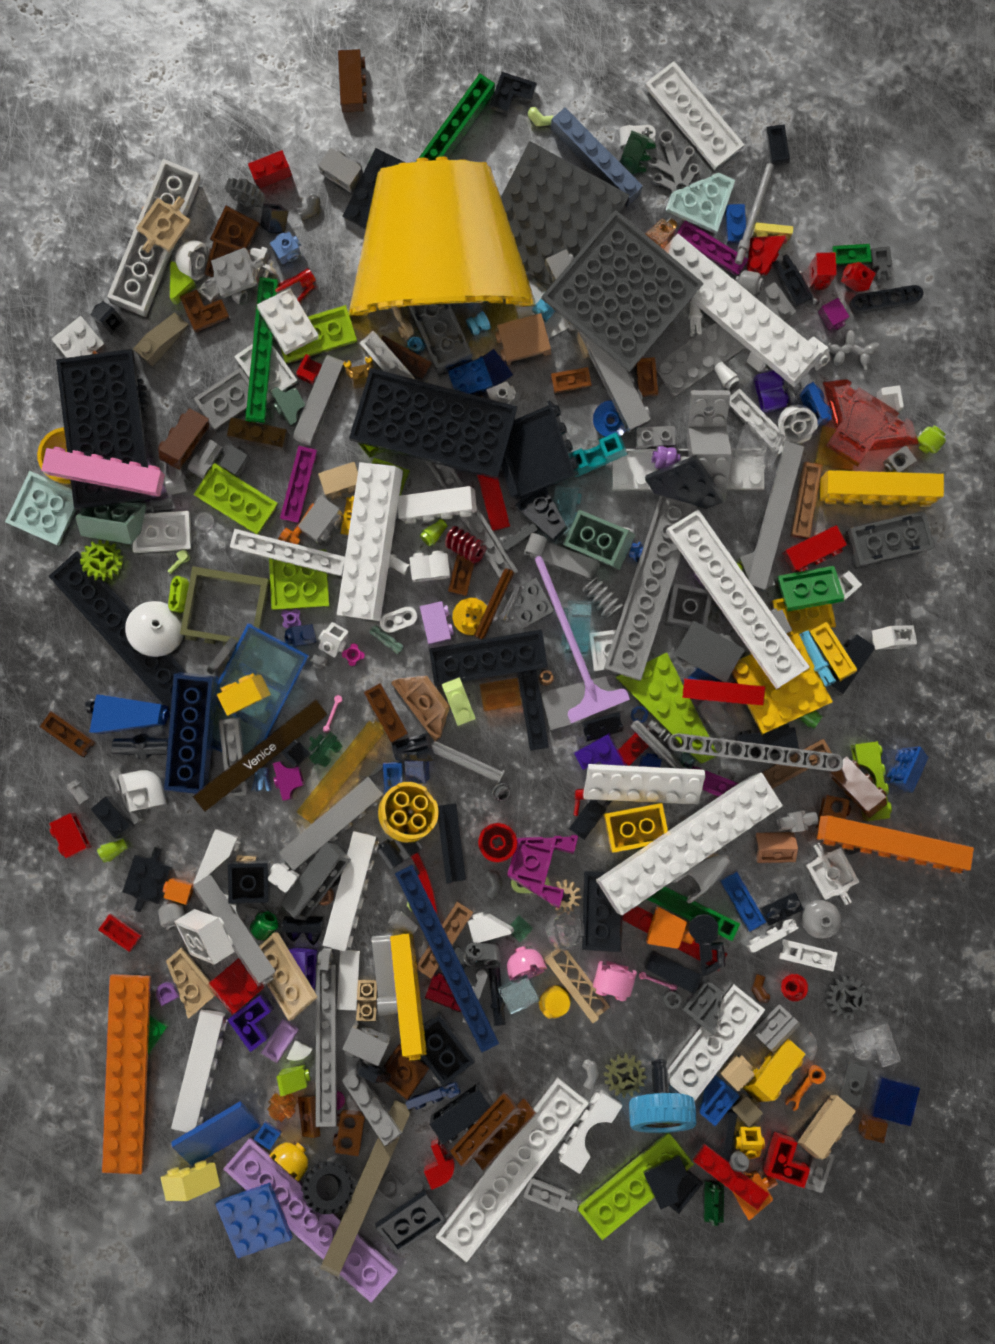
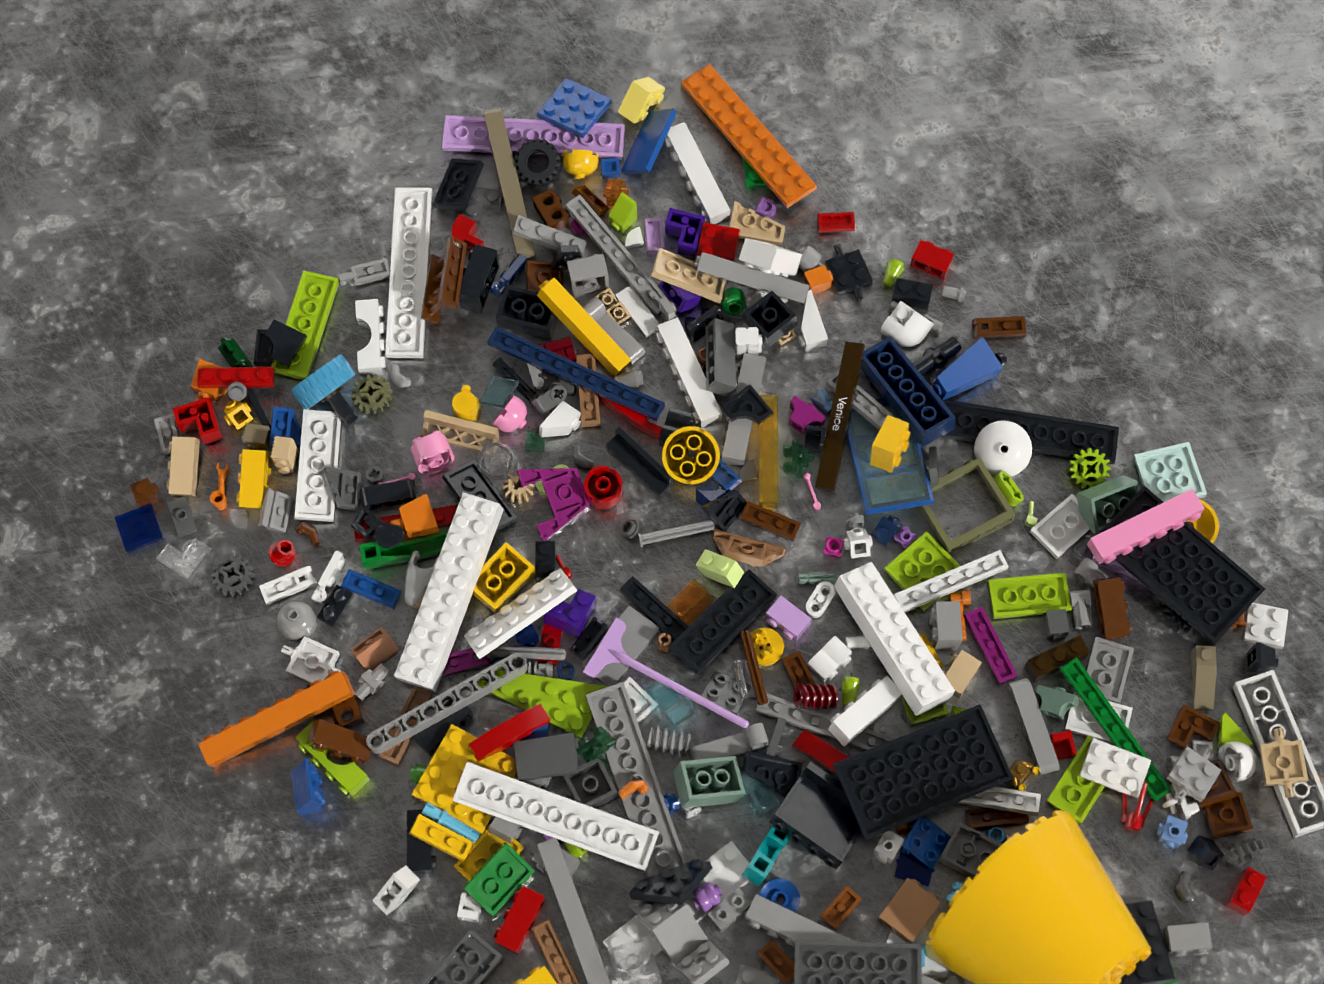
camera: 145 degrees right, 15 degrees down
none -> clear green hips [576,726,617,763]
none -> orange arm [618,780,649,799]
none -> black tile [720,384,774,425]

